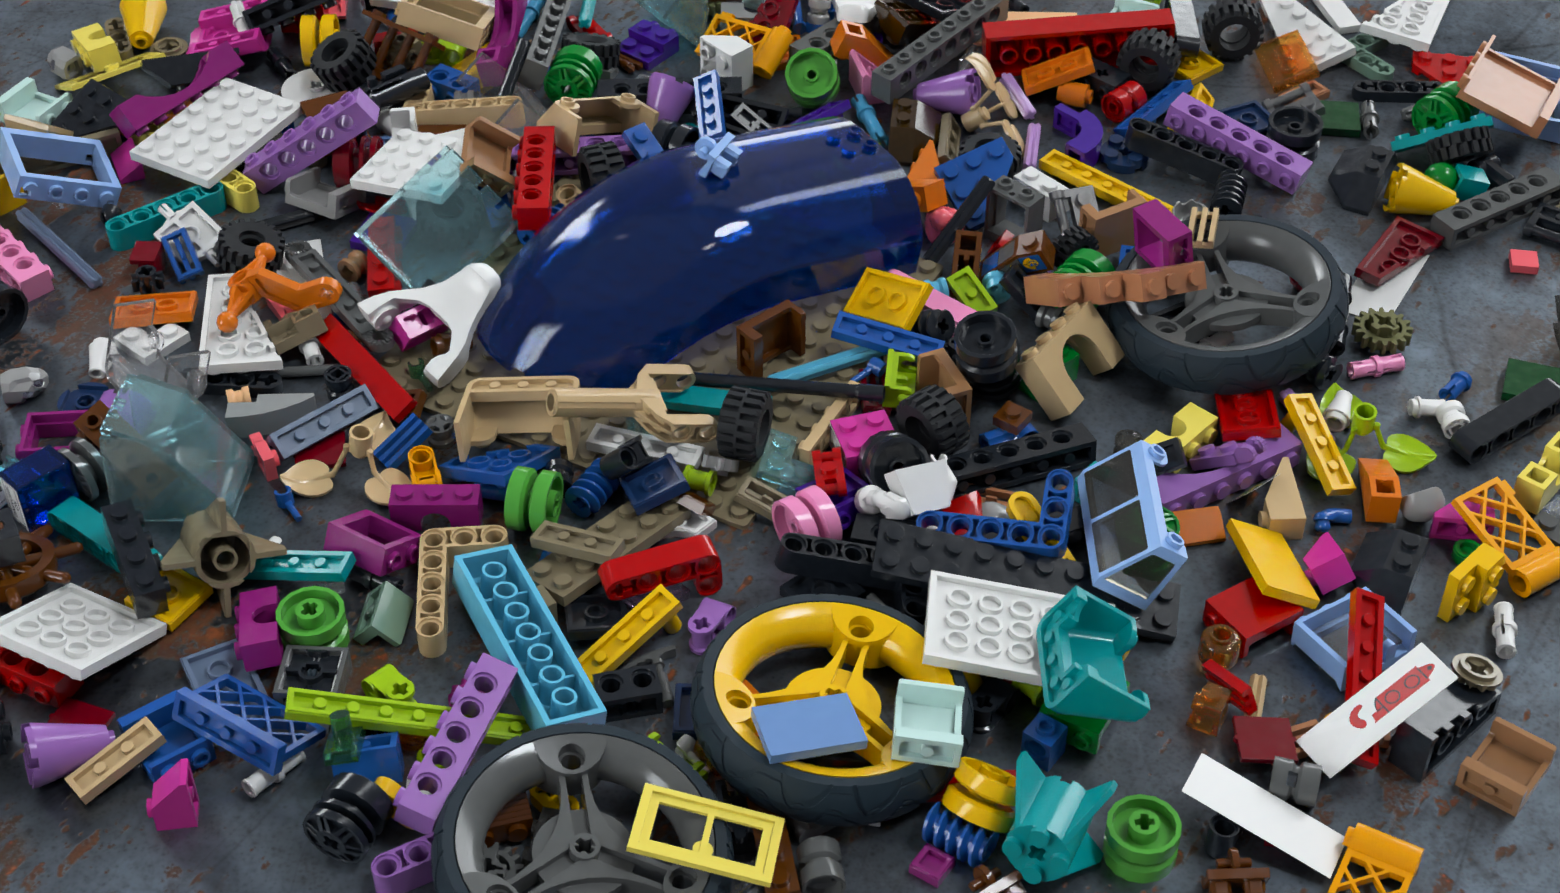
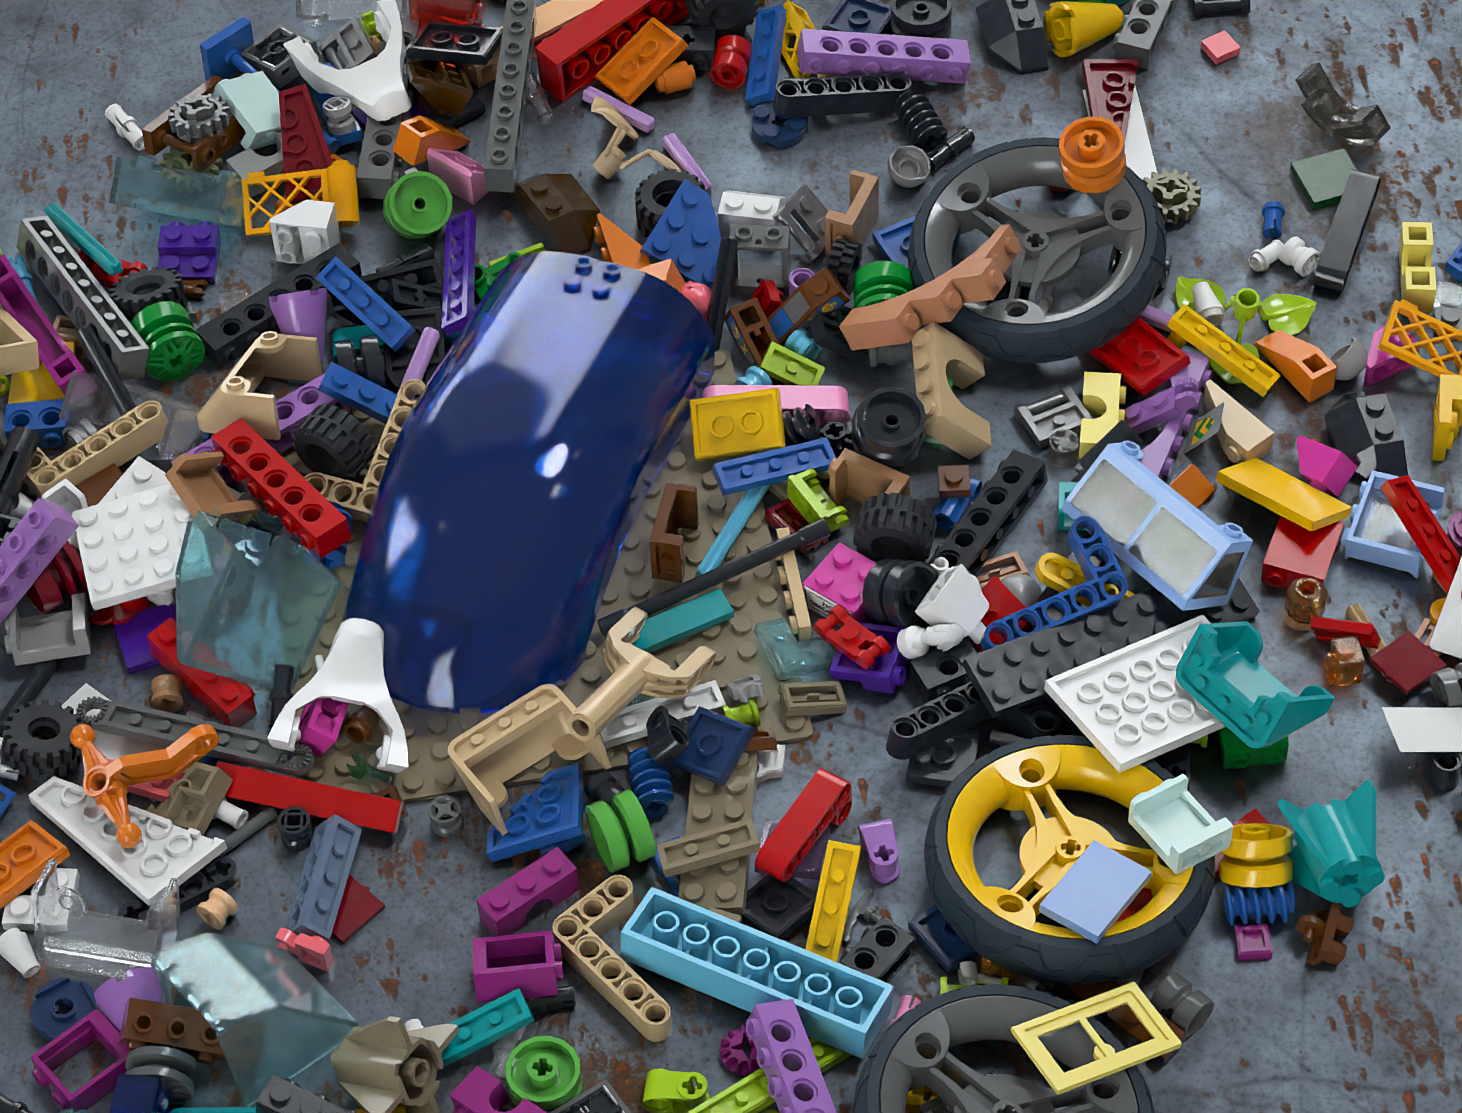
camera: 35 degrees left, 10 degrees up
light grey slope [225,393,317,439] -> none
blue hand [274,485,302,522] -> none
tan plant [280,410,411,506] -> none
sand green panel [353,581,414,647] -> none
blue tile [373,413,433,469] -> none
light orange piece [408,445,443,484] -> none
light blue hips [694,132,743,179] -> none
black tyre [716,385,773,463] -> none
bright pink wheel [772,485,842,542] -> none
blue hand [850,357,887,382] -> none
dark azure pin [851,94,889,149] -> none
medium lavender cone [913,68,981,115] -> none
dark tan tile [937,112,961,164] -> none
blue brick [1020,712,1068,772] -> none
yellow plate [1038,149,1174,213] -> none
dark purple arch [1053,103,1103,167] -> none
bright green wheel [1102,794,1182,884] -> none
magenta window [1133,199,1193,268] -> none
tan tile [1188,207,1219,249] -> none
blue arm [1313,508,1352,532] -> none
bright pink pin [1346,353,1405,380] -> none
green tile [1451,539,1480,565] -> none
none -> flat silver plate [1014,385,1093,449]
none -> orange wheel [1059,117,1127,193]

